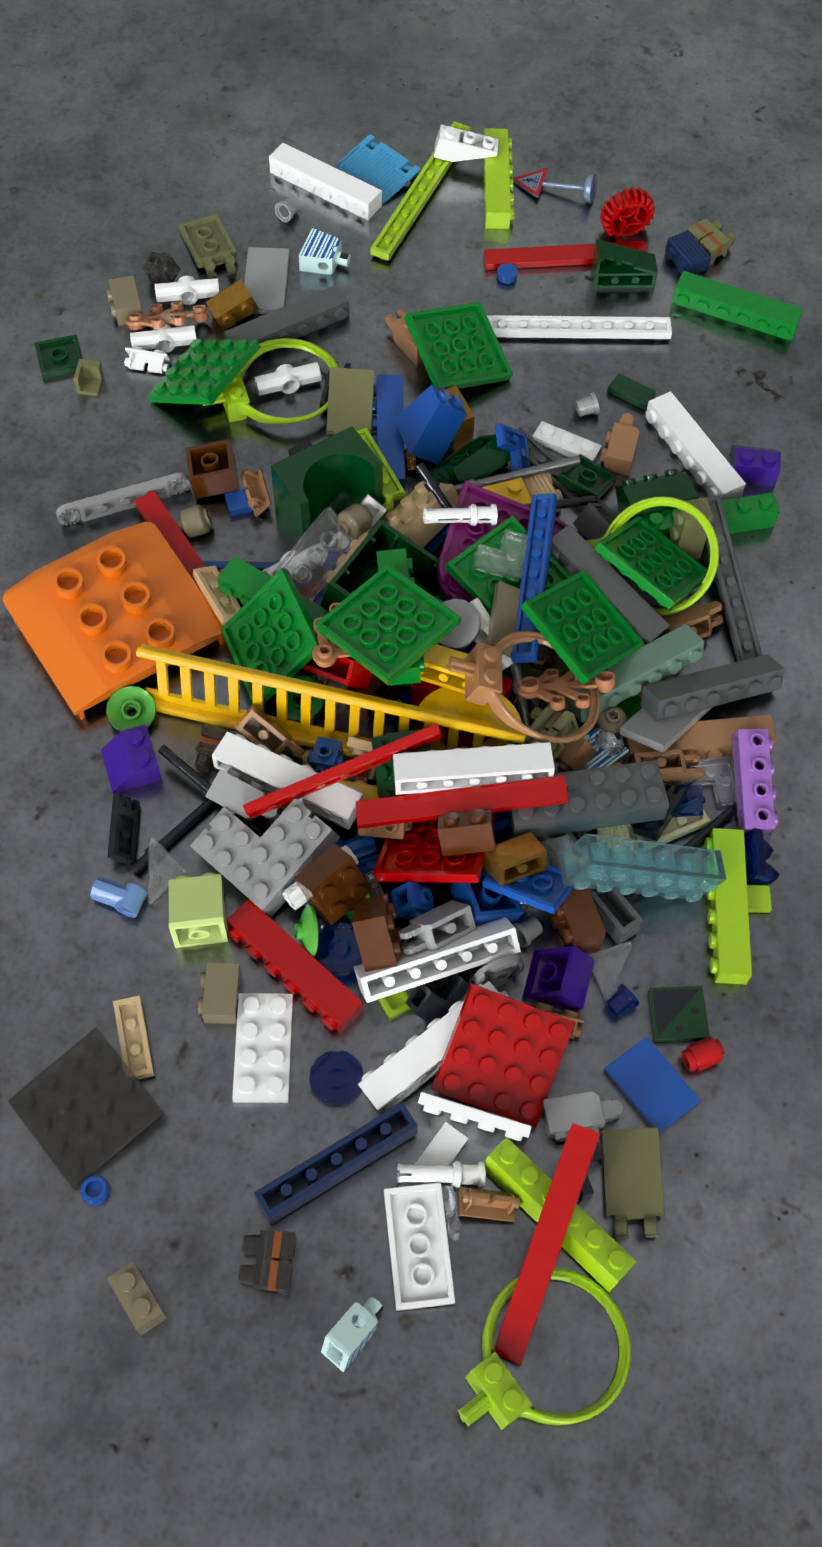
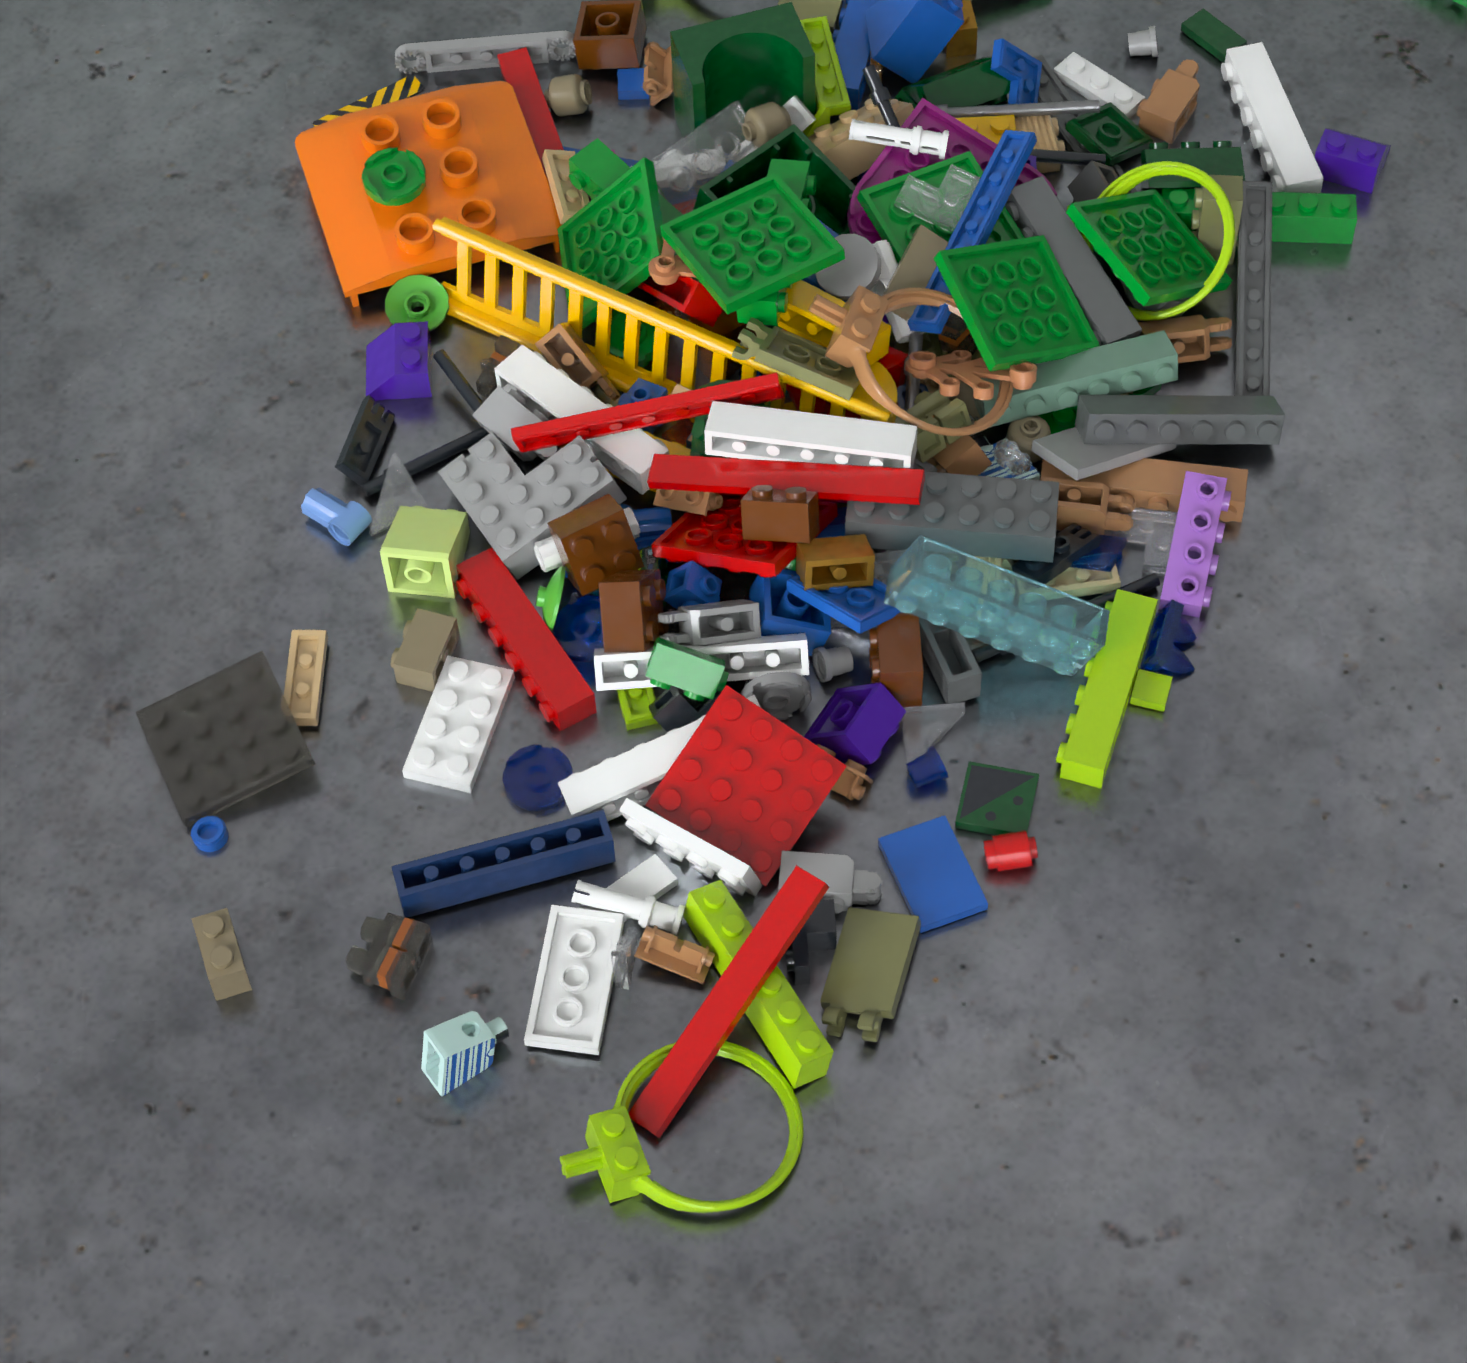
camera: 20 degrees right, 5 degrees down
none -> sticker [312,74,425,126]
none -> green tile [361,148,426,206]
none -> brick [645,637,729,701]
none -> olive tile [731,317,860,400]

